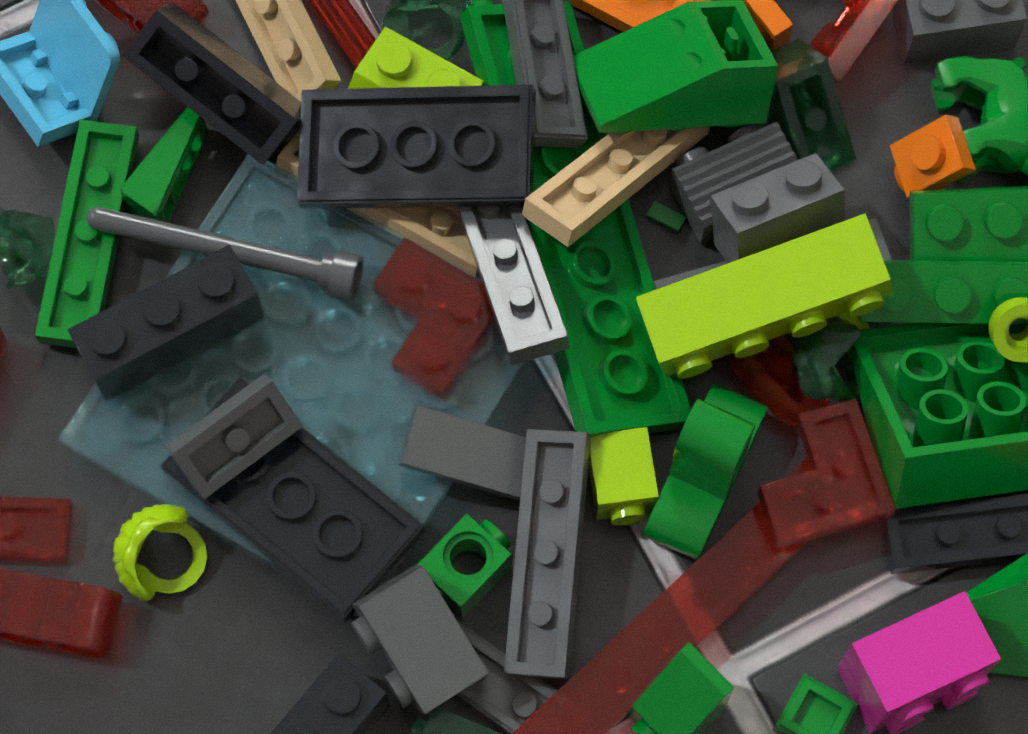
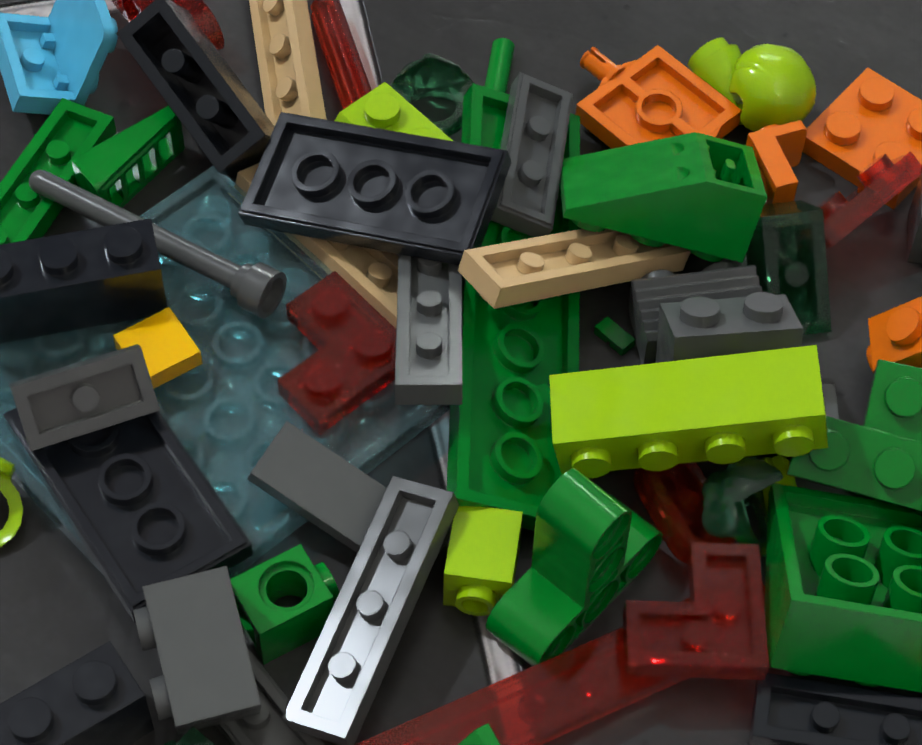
camera: 15 degrees right, 15 degrees down
none -> yellow tile [113,307,203,389]

